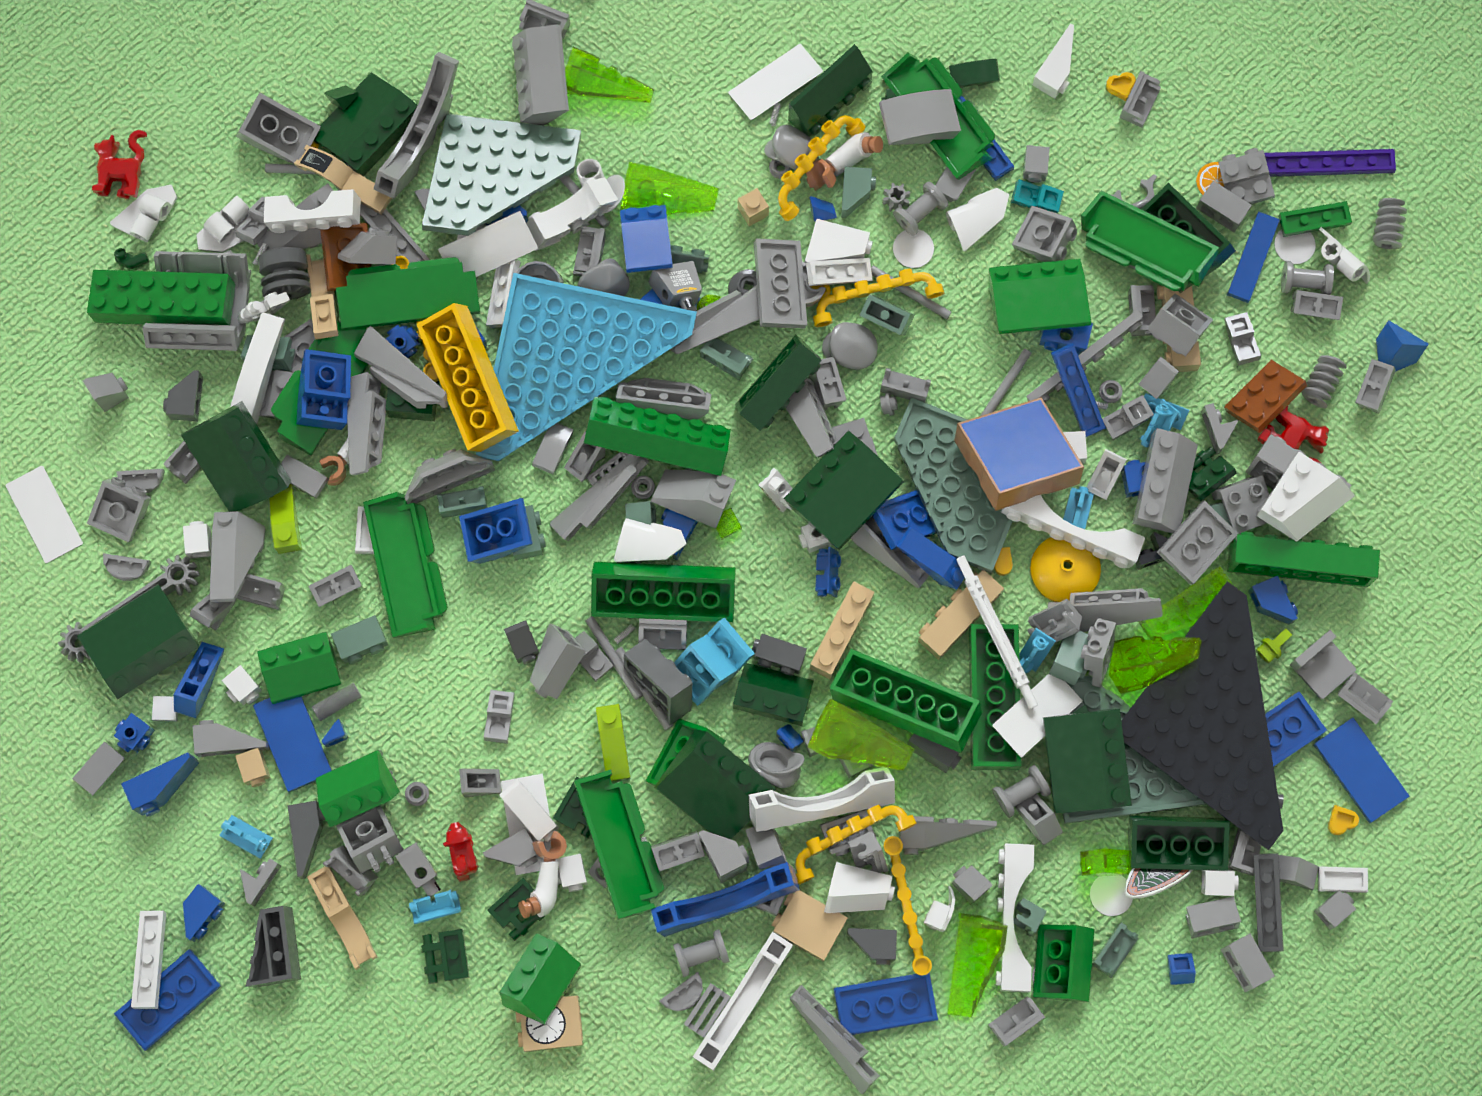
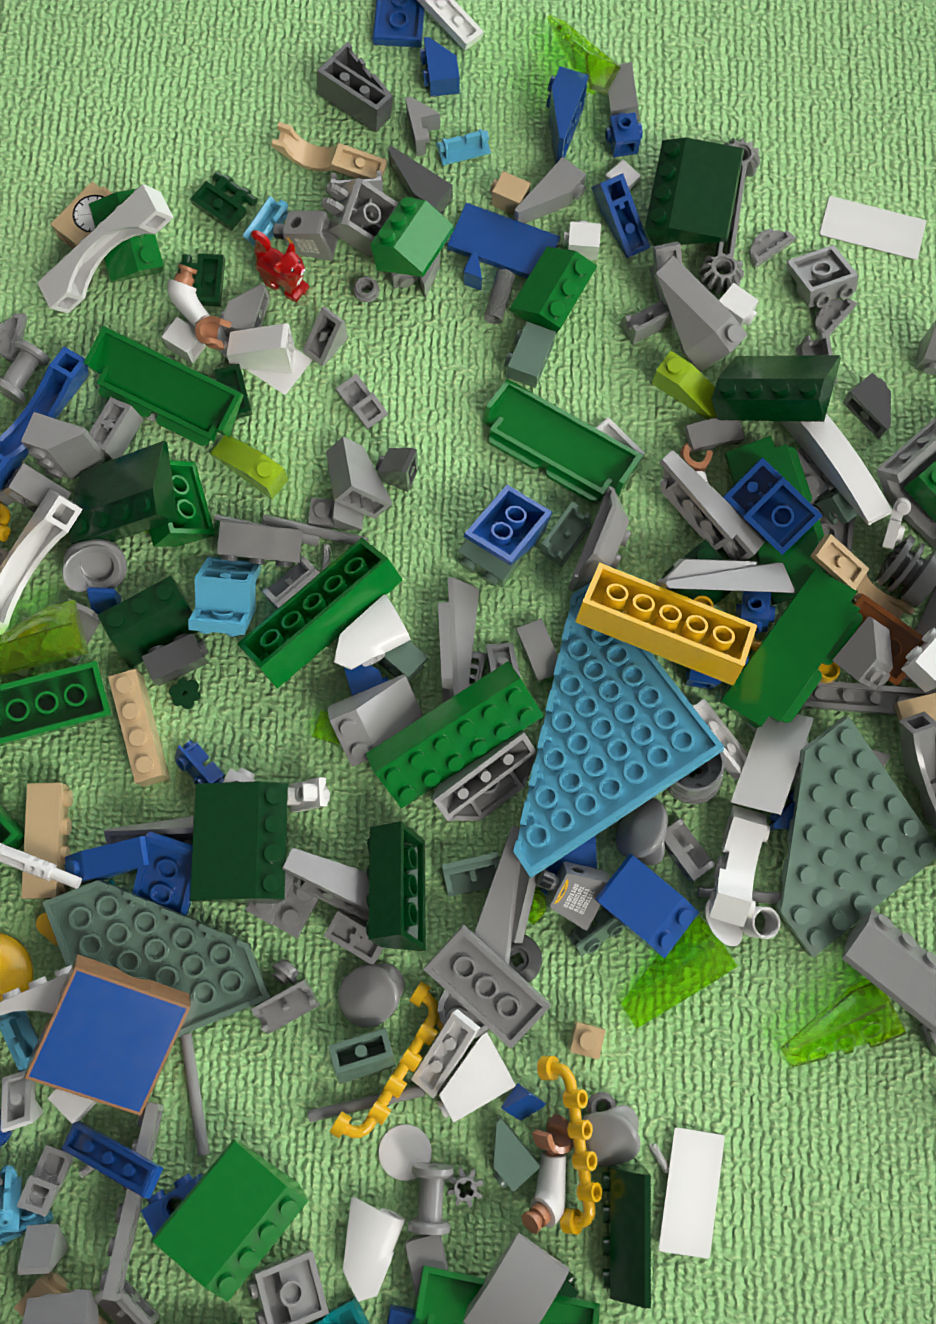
camera: 135 degrees right, 0 degrees up
light grey hinge [309,565,362,607] -> none
light grey plate [631,476,655,499] -> none
light grey plate [1099,380,1122,403] -> none
none -> white arch [38,184,174,314]
none -> dark green plant [169,678,201,709]
none -> clear neon green wedge [547,14,621,95]

